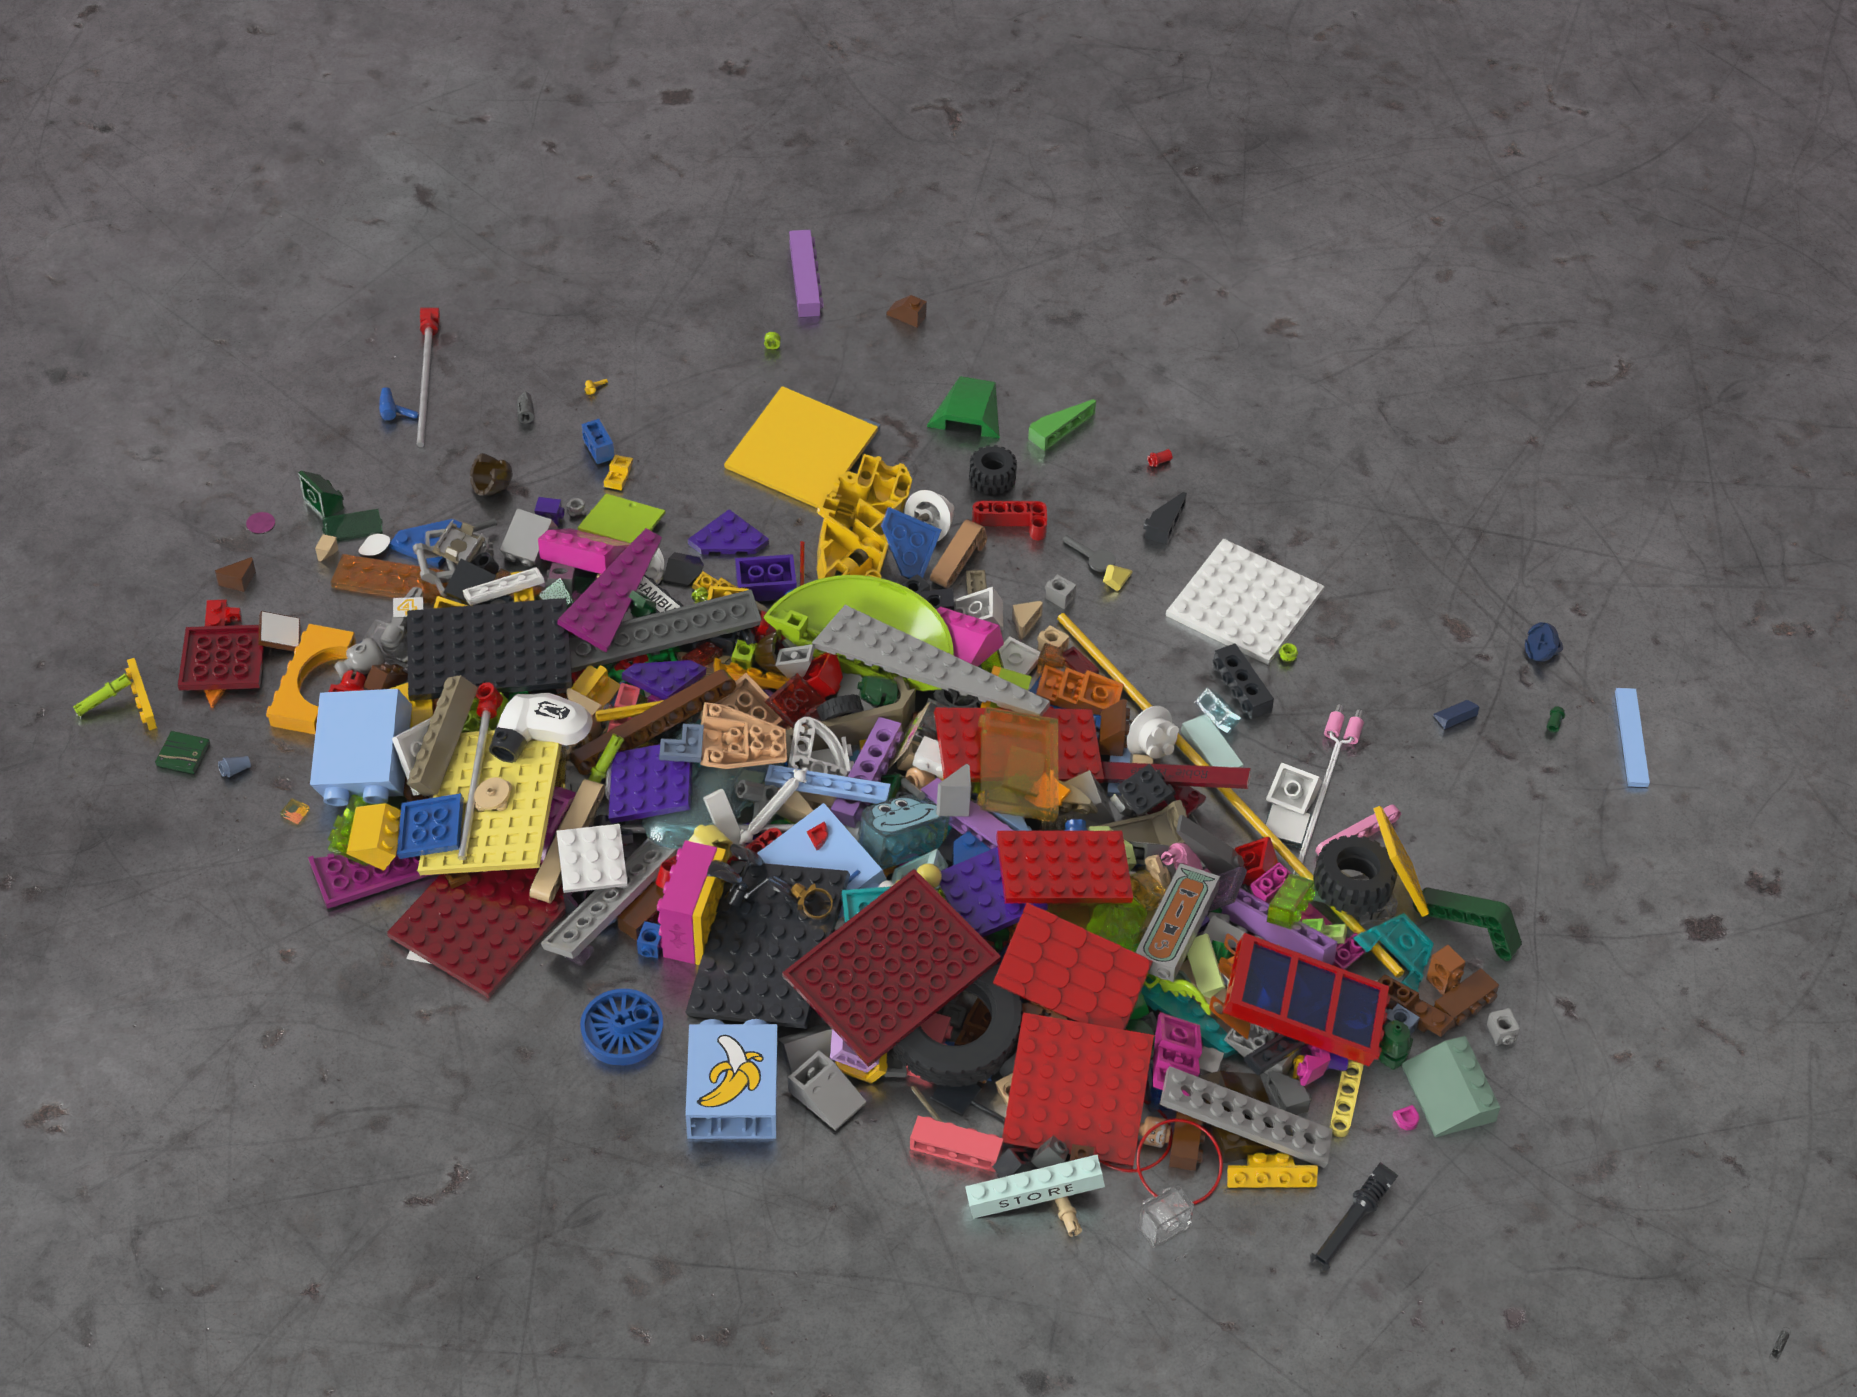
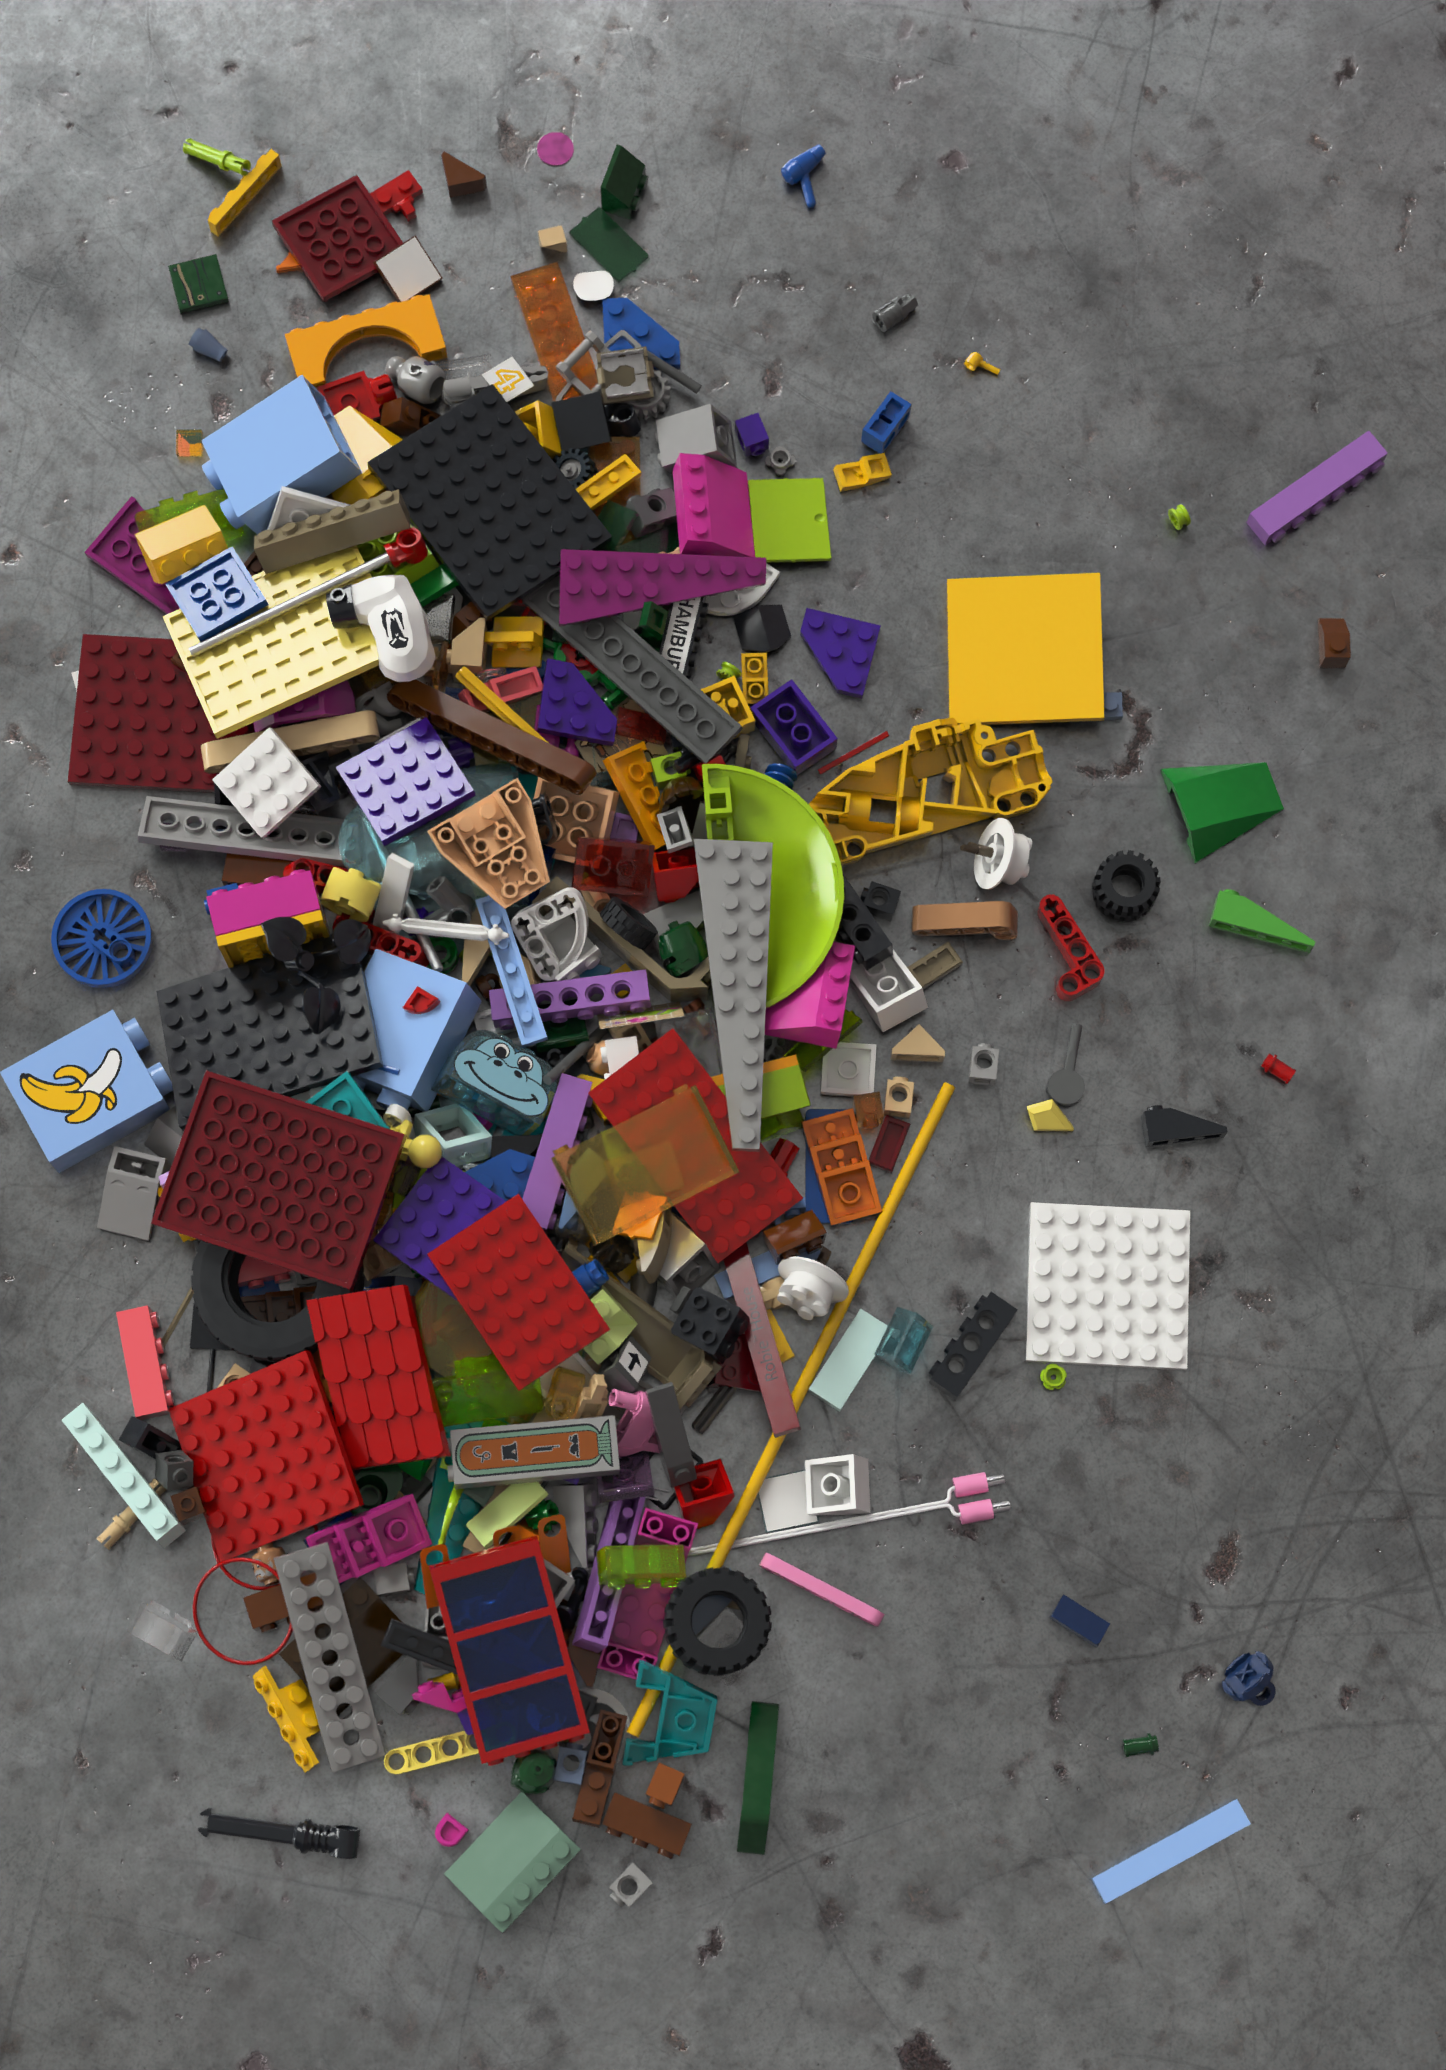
camera: 60 degrees right, 25 degrees up
flat silver piece [417,307,440,447] -> none
white tile [463,567,544,606] -> none
dark brown hair [470,453,513,496] -> none
tan piece [474,777,512,811] -> none
lime pin [588,734,624,783] -> none
sand blue plate [659,724,704,763] -> none
pearl gold piece [791,883,833,920] -> none
blue plate [881,507,942,579] -> none
light grey slope [936,764,971,816] -> none
yellowish green slope [1302,918,1347,944] -> none
yellow tile [1373,806,1429,917] -> none

